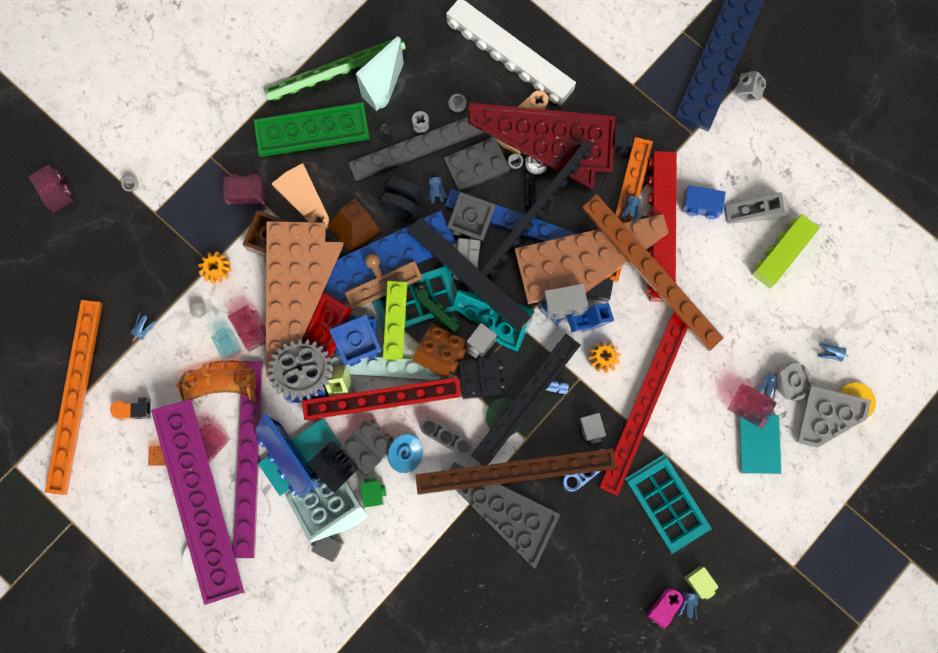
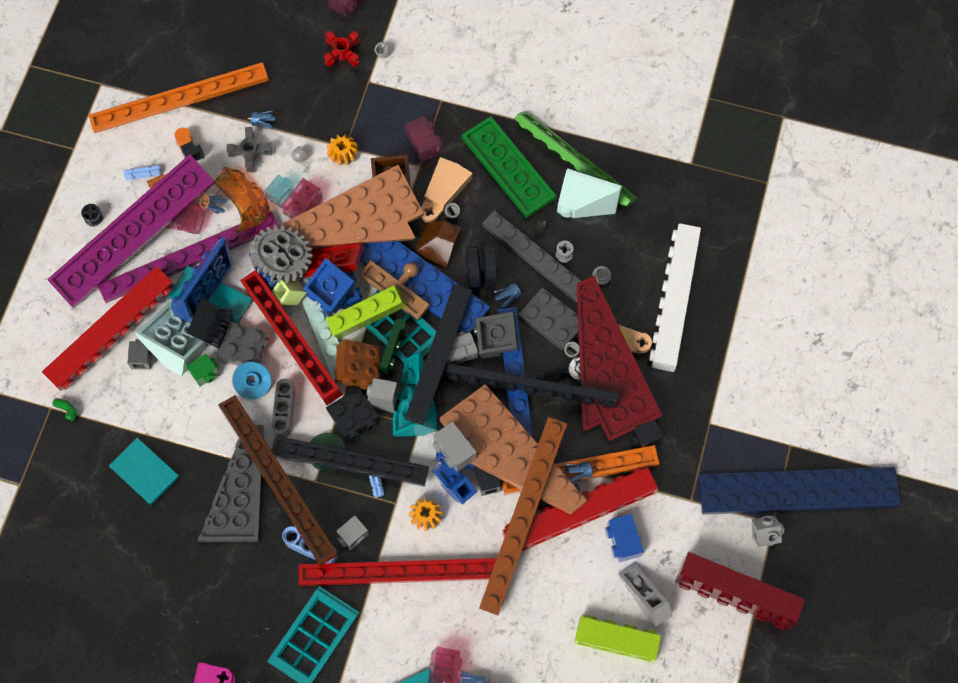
camera: 65 degrees right, 10 degrees down
none -> red brick [42,266,174,391]
none -> green arm [52,398,78,421]
none -> black wheel [81,204,103,227]
none -> teal tile [109,438,180,506]
none -> light blue axle [124,165,161,180]
none -> flat silver piece [200,194,228,214]
none -> dark grey pin [227,127,272,173]
none -> red pin [324,31,360,67]
none -> light grey hinge [444,203,460,218]
none -> dark red brick [675,552,805,630]

